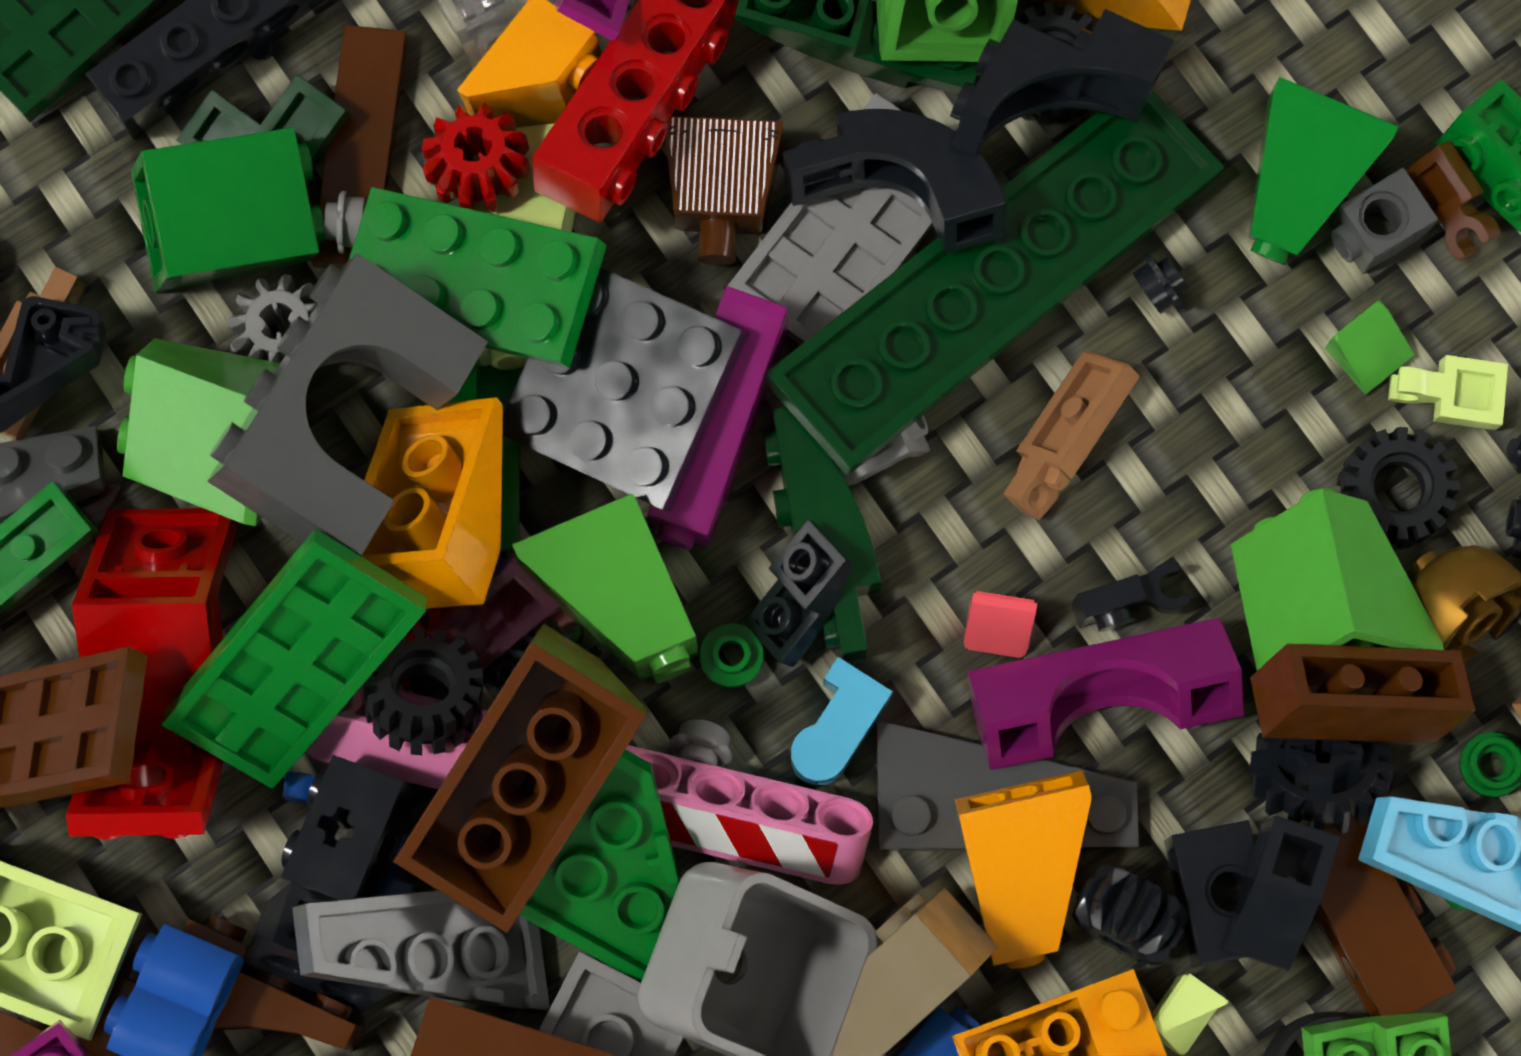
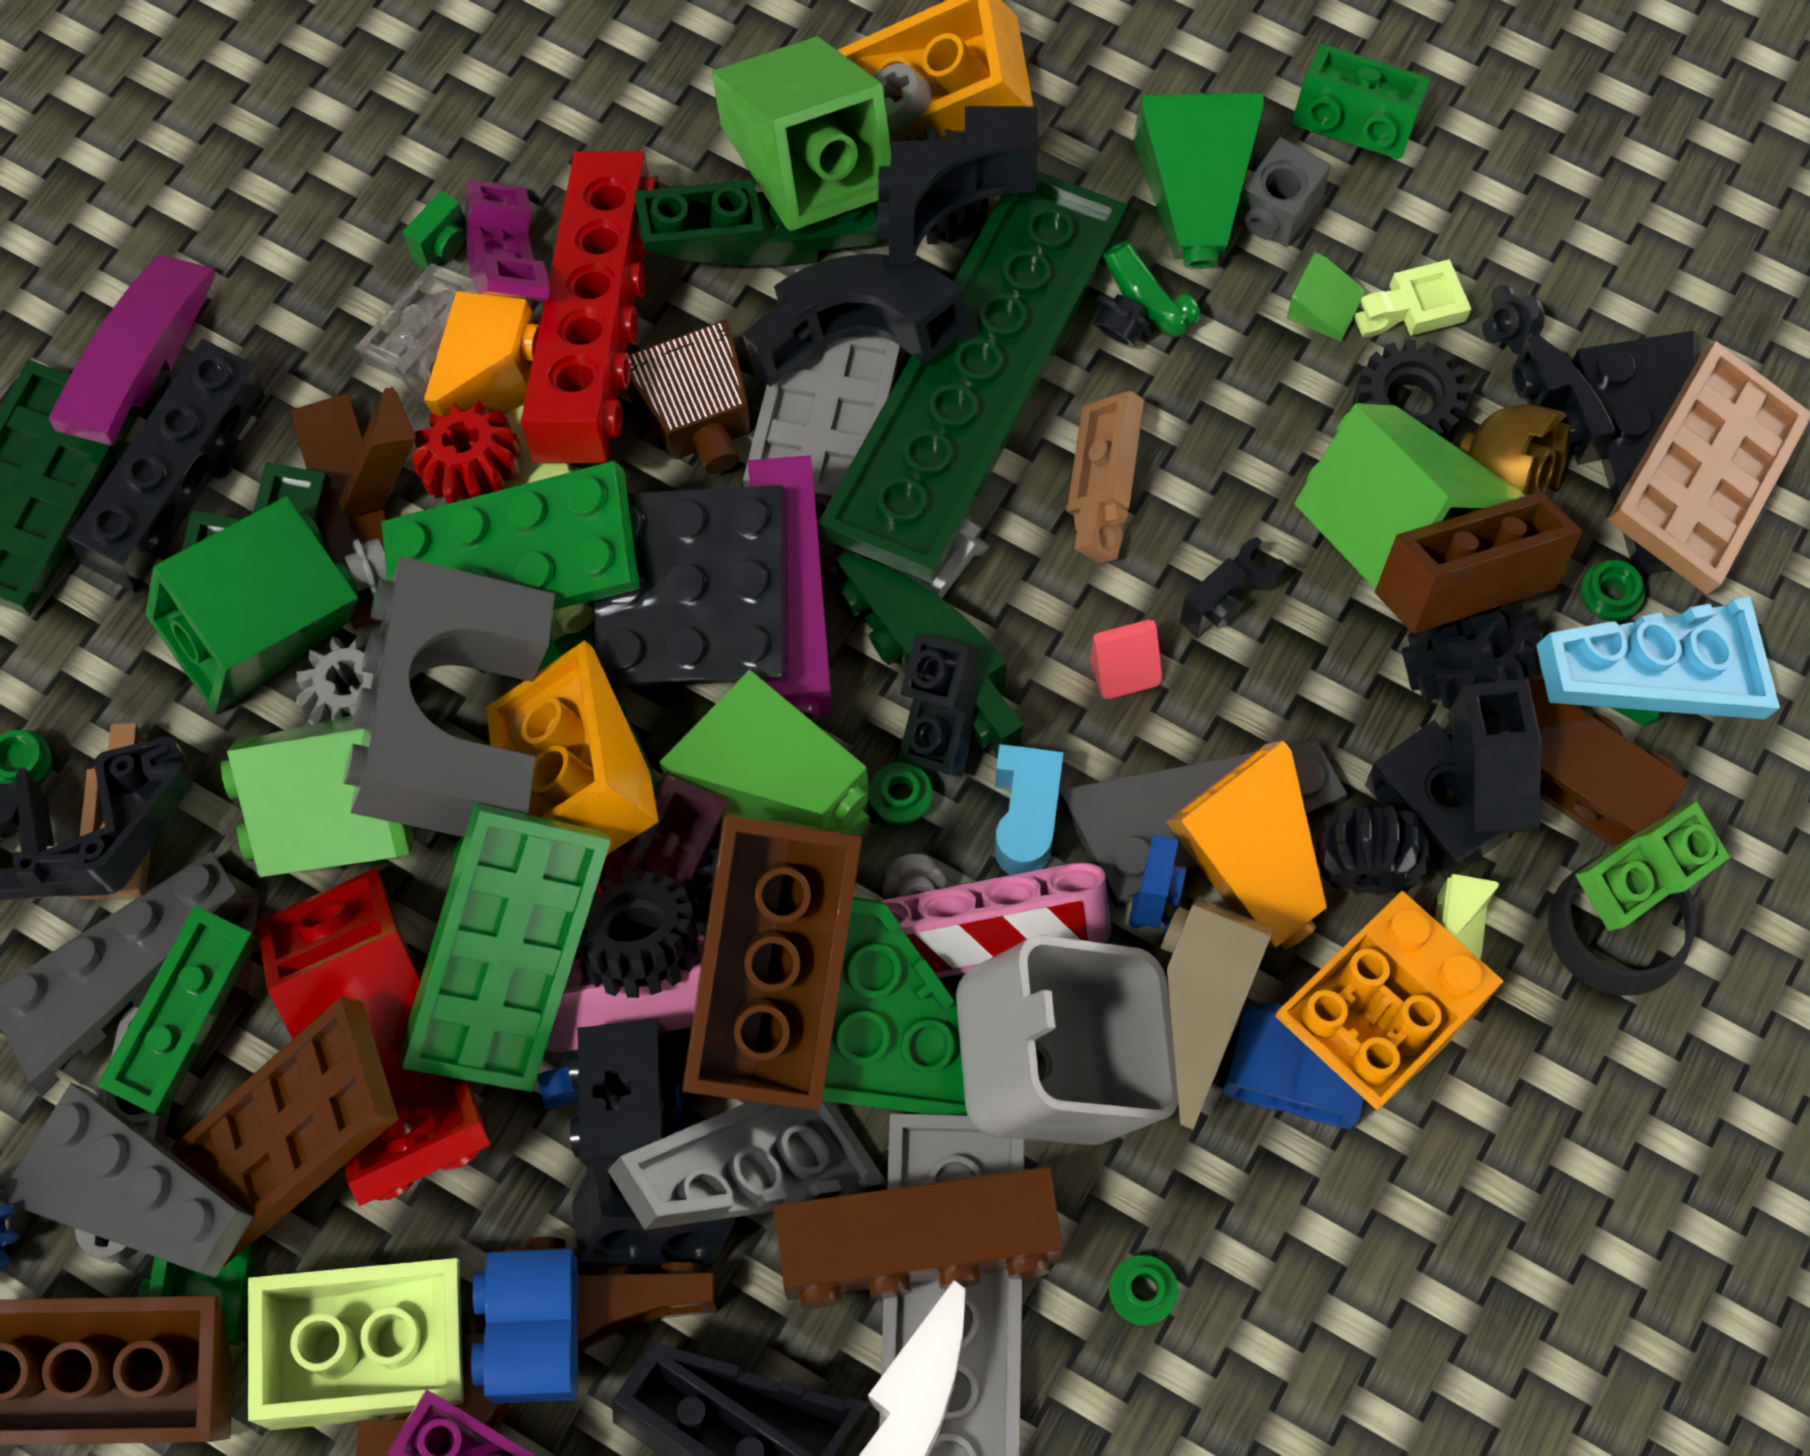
camera: 25 degrees left, 10 degrees down
magenta arch [968,618,1244,770] -> none
reddish brown plate [1406,140,1501,261] -> none
none -> reddish brown slope [341,387,416,515]
none -> green arm [1103,241,1201,337]
none -> blue plate [1129,834,1186,935]

